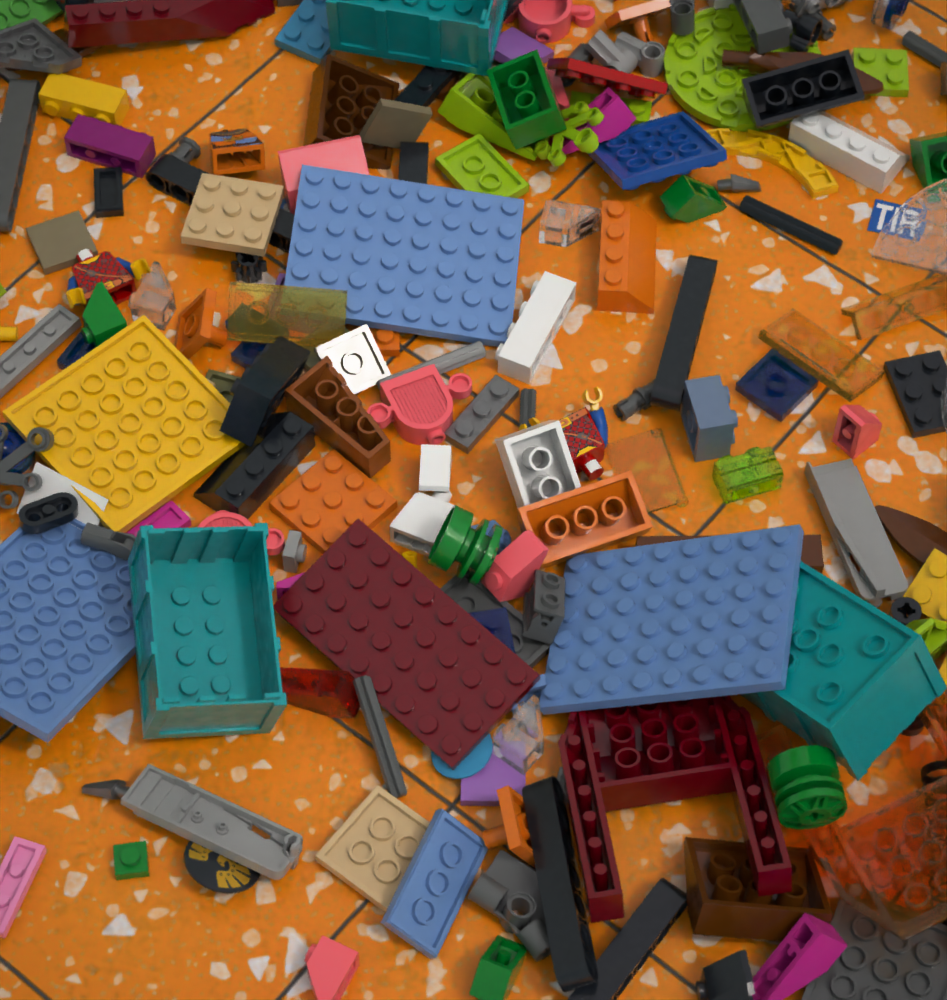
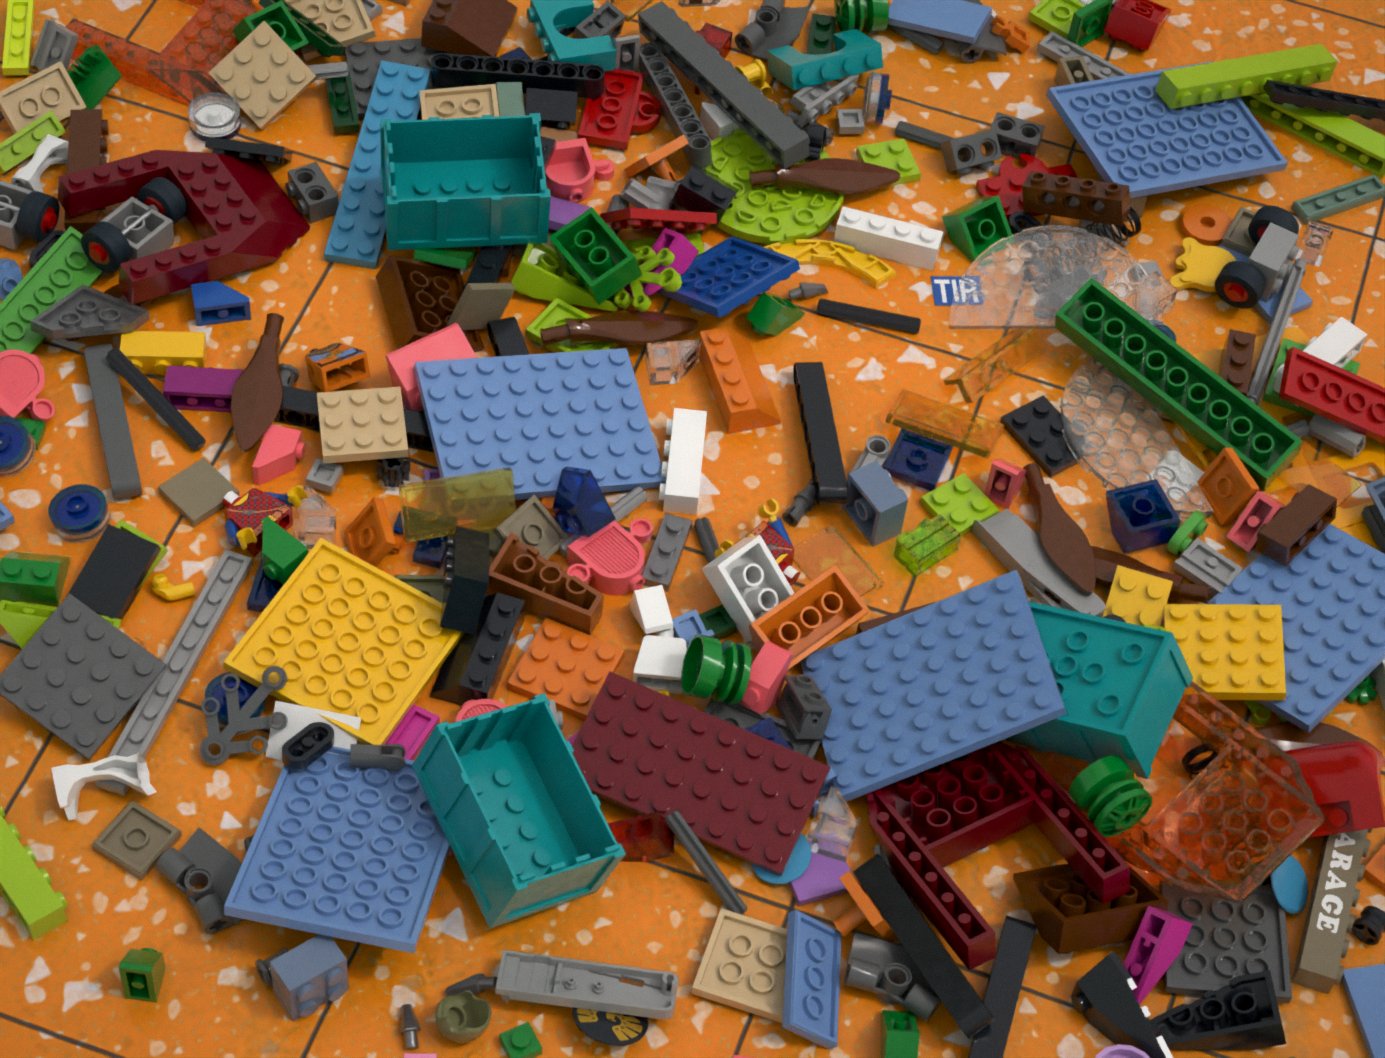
camera: 25 degrees left, 5 degrees down
black tile [94,167,124,218] -> none
black slope [742,49,865,129] -> none
none -> black axle [106,348,206,451]
none -> blue slope [191,281,251,326]
none -> reddish brown animal [231,313,284,452]
none -> coral slope [252,425,306,485]
none -> light grey plate [306,458,343,494]
none -> flat silver bar [399,1004,421,1050]
none -> green tile [413,247,478,270]
none -> olive hair [435,990,492,1043]
none -> reddish brown animal [540,310,698,346]
none -> clear blue slope [552,466,616,537]
none -> black slope [672,164,739,227]
none -> medium blue bracket [672,609,715,648]
none -> dark green plate [699,605,737,640]
none -> light grey plate [836,109,865,134]
none -> light grey piece [851,435,890,472]
none -> lime plate [920,473,999,540]
none -> reddish brown animal [1023,463,1096,596]

